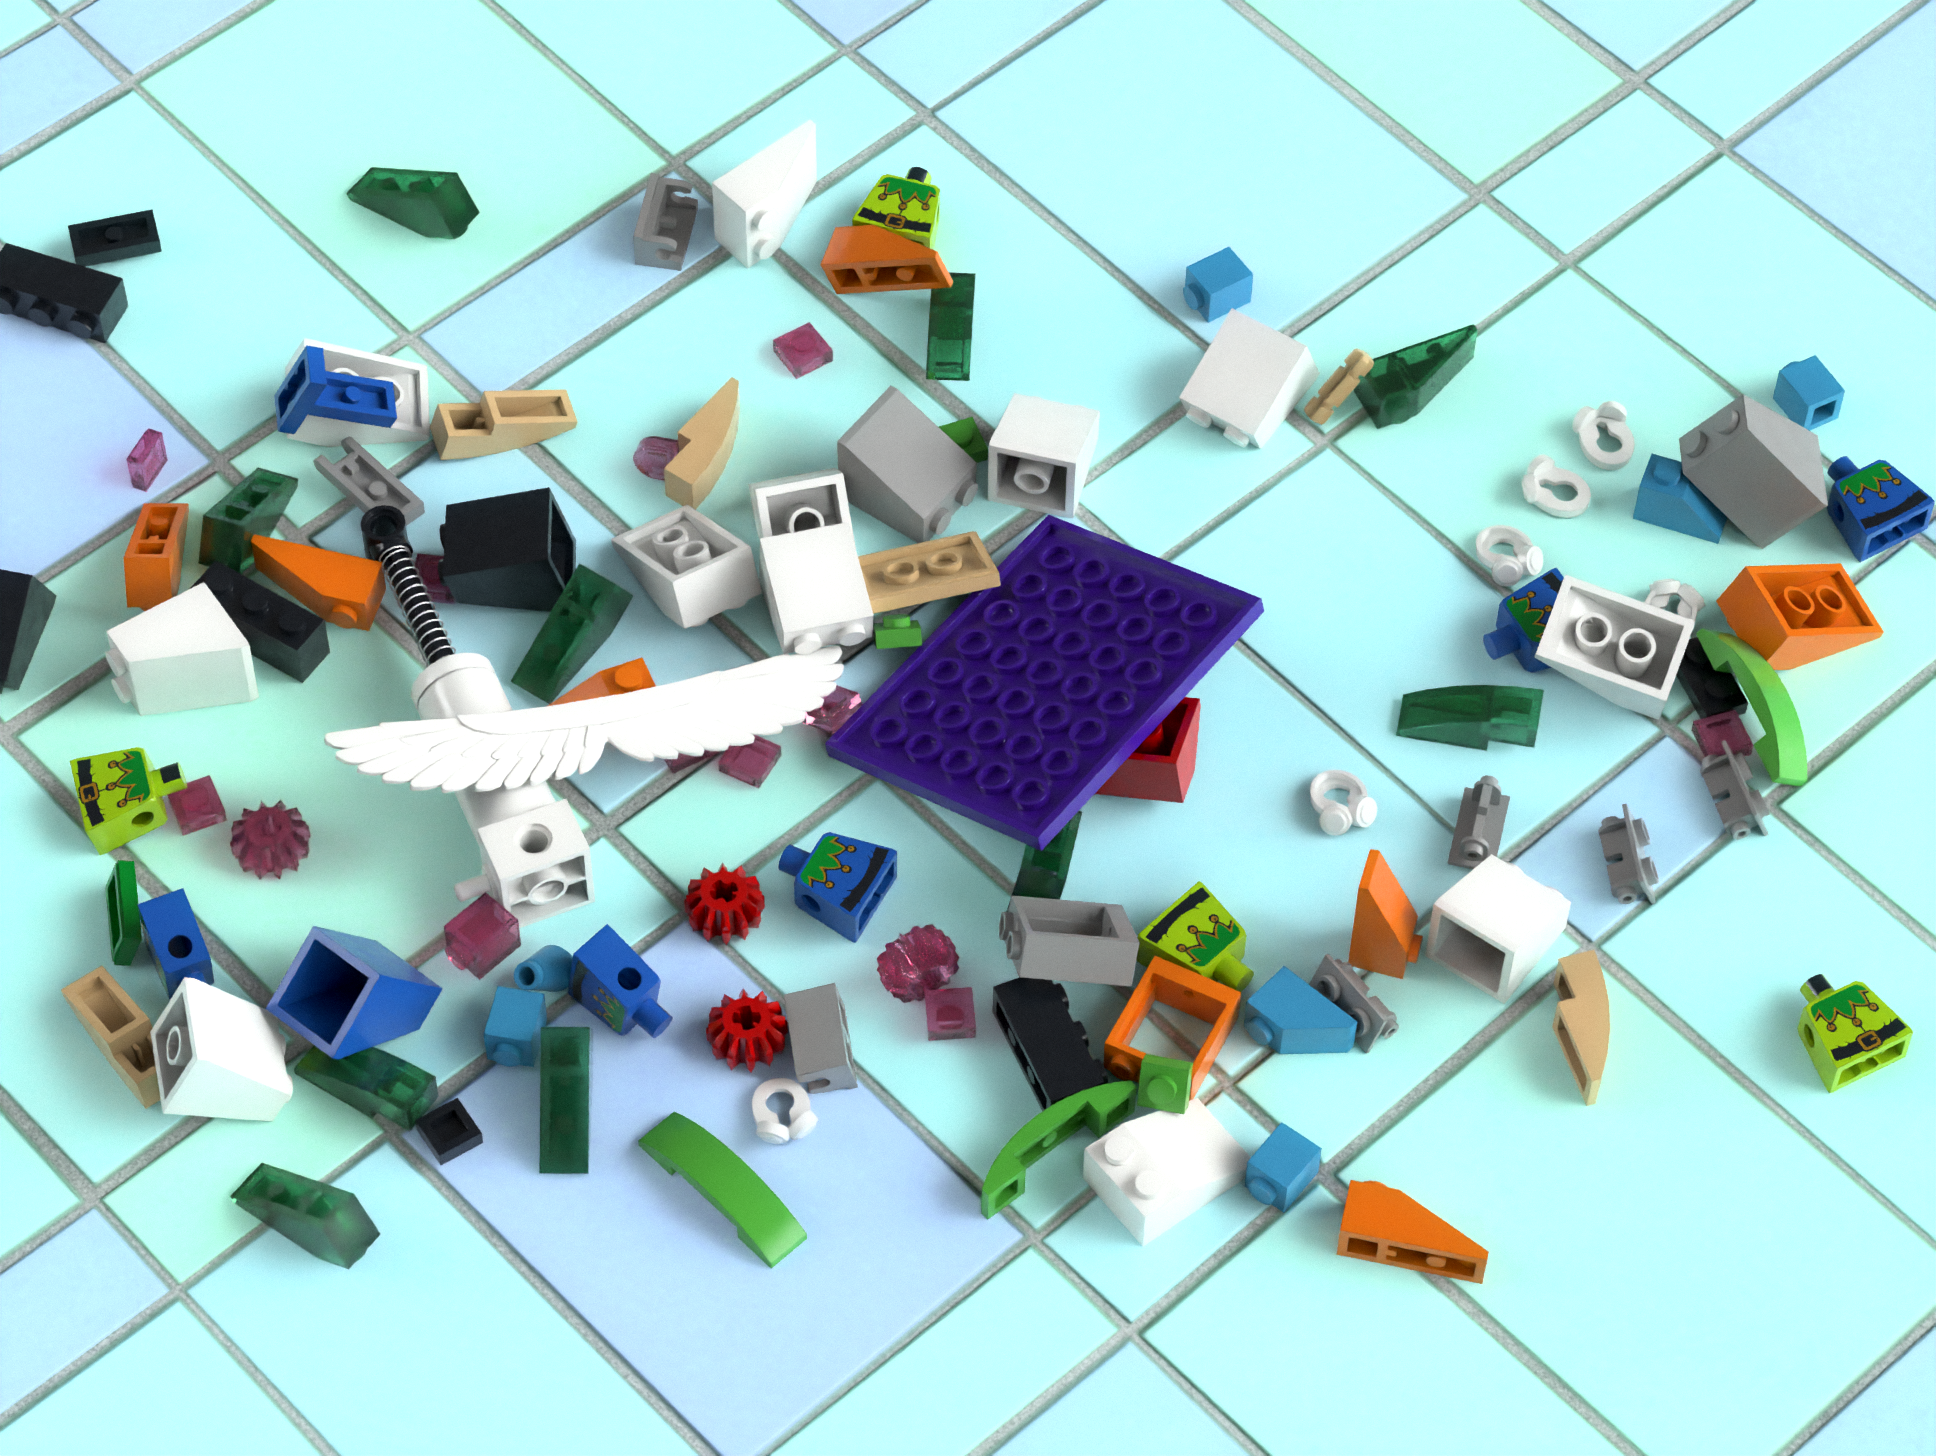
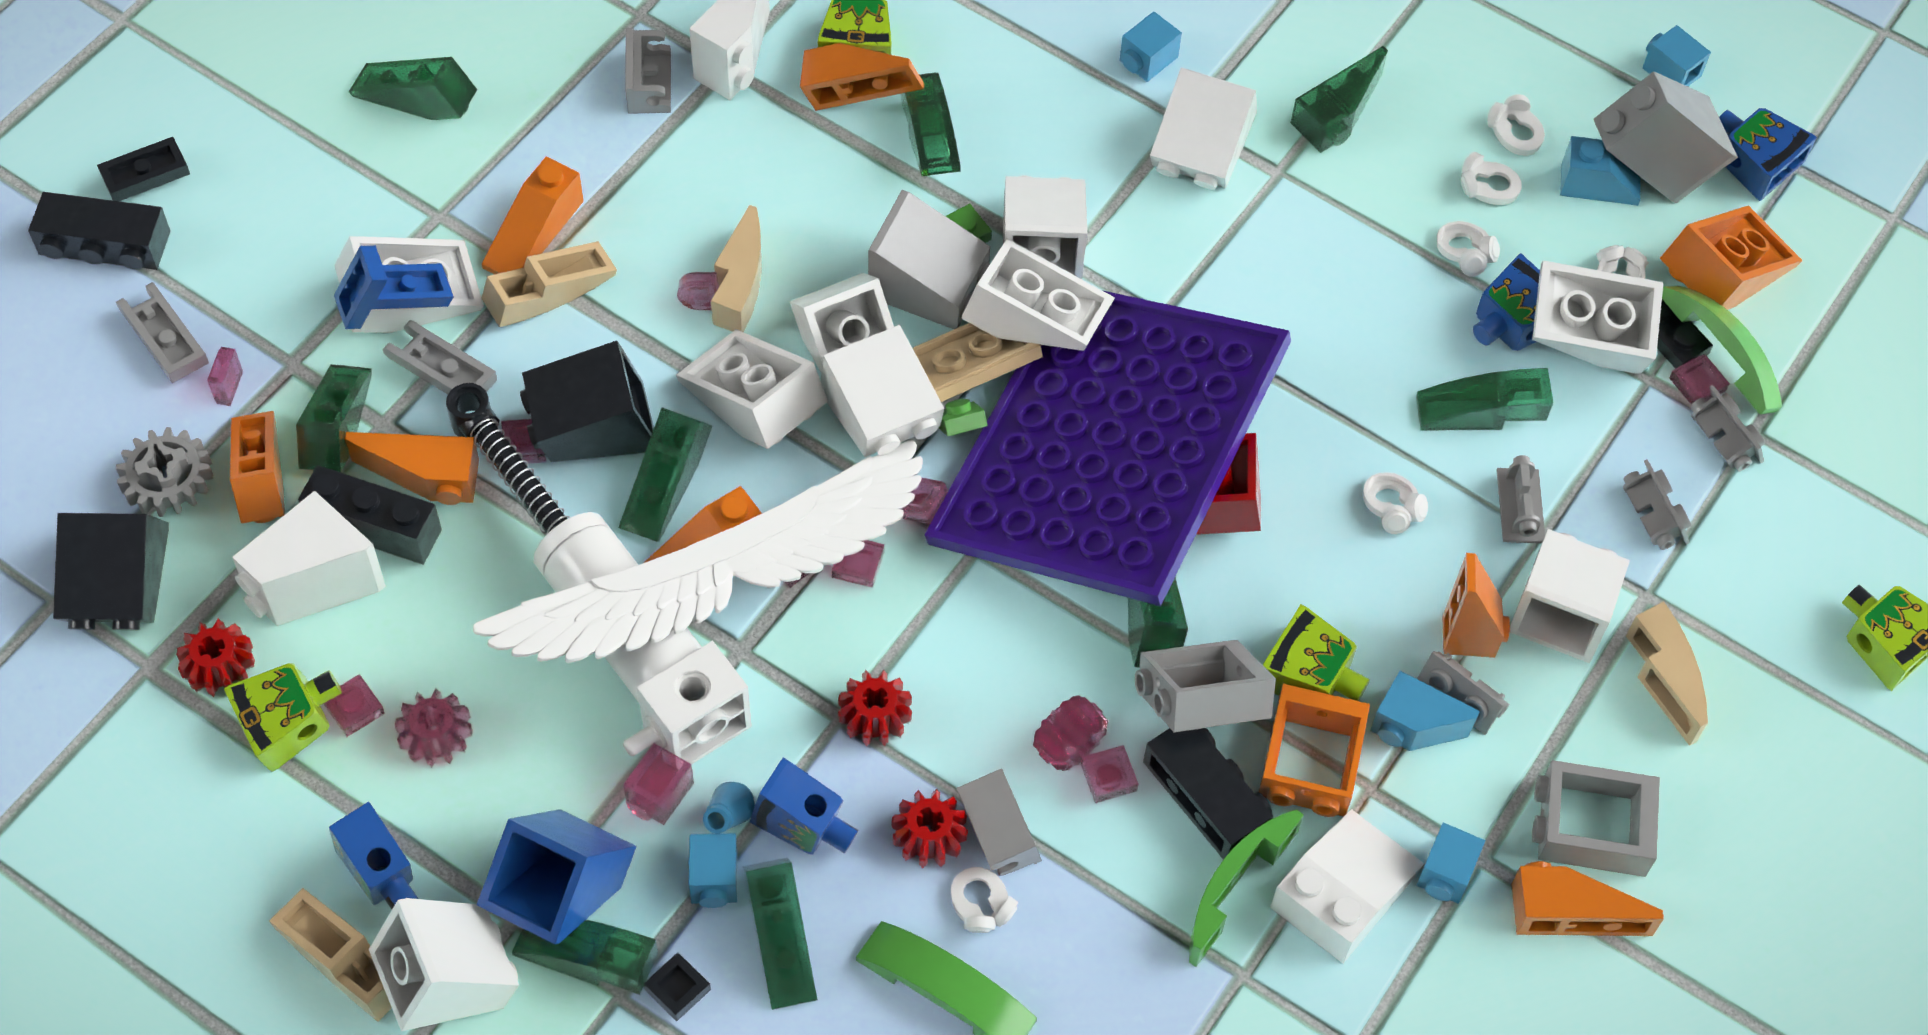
camera: 15 degrees left, 5 degrees up
green tile [105,860,142,966] -> none
clear pink plate [773,322,833,379] -> none
blue torso [778,832,897,943] -> none
bright green plate [1137,1054,1193,1114] -> none
tan axle [1304,348,1374,425] -> none
none -> light grey hinge [116,282,209,383]
none -> light grey gear [116,427,214,517]
none -> red gear [176,618,255,697]
none -> orange slope [482,156,584,274]
none -> white slope [961,239,1115,351]
none -> light grey window [1532,760,1660,877]

